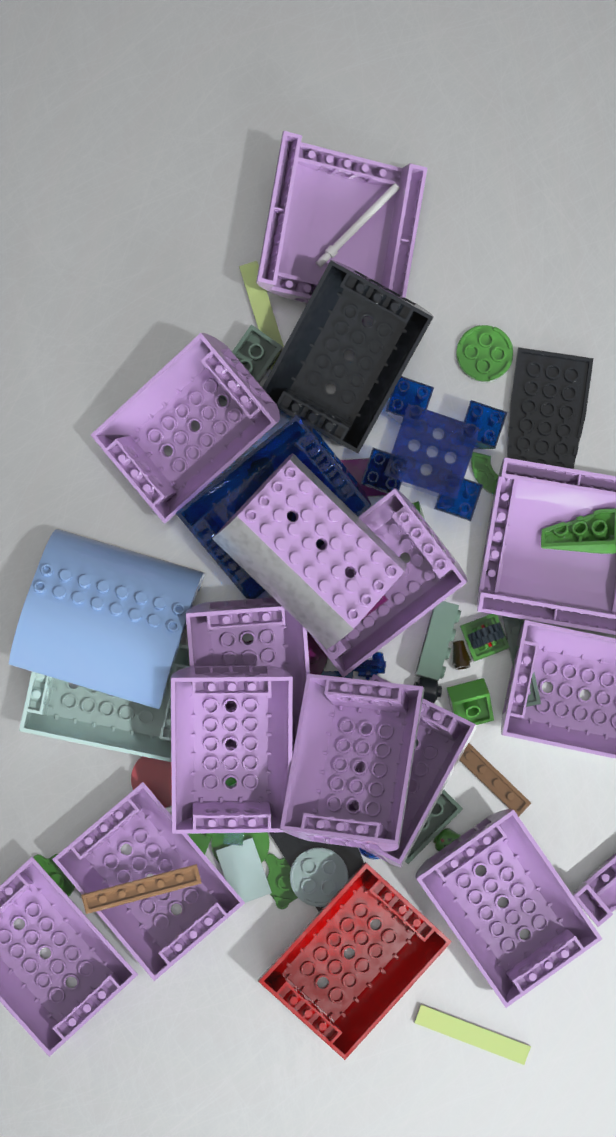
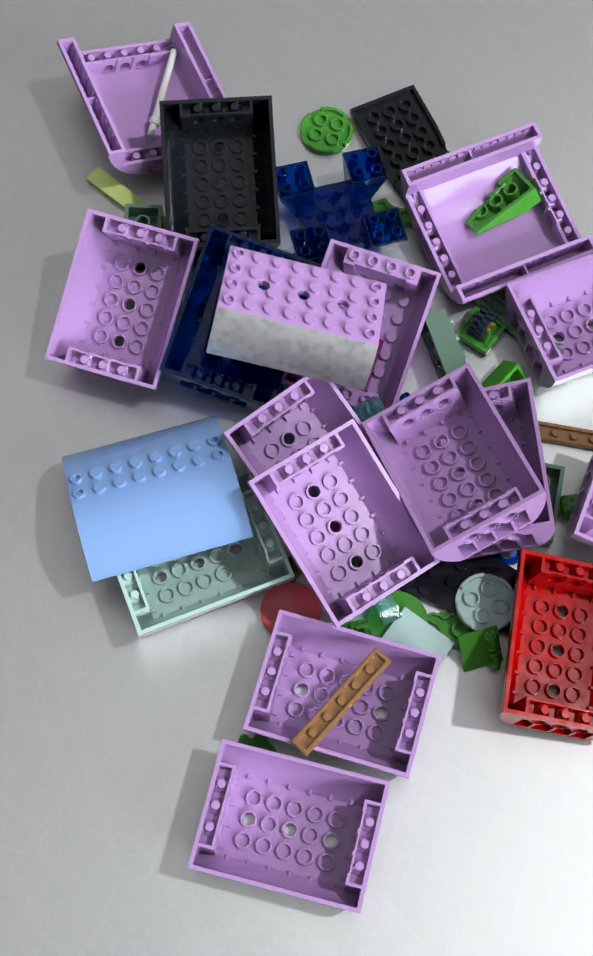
camera: 30 degrees left, 15 degrees down
dark brown cone [453,640,472,670] -> none
none -> clear light blue gear [352,396,385,422]
none -> bright green hinge [457,625,503,672]

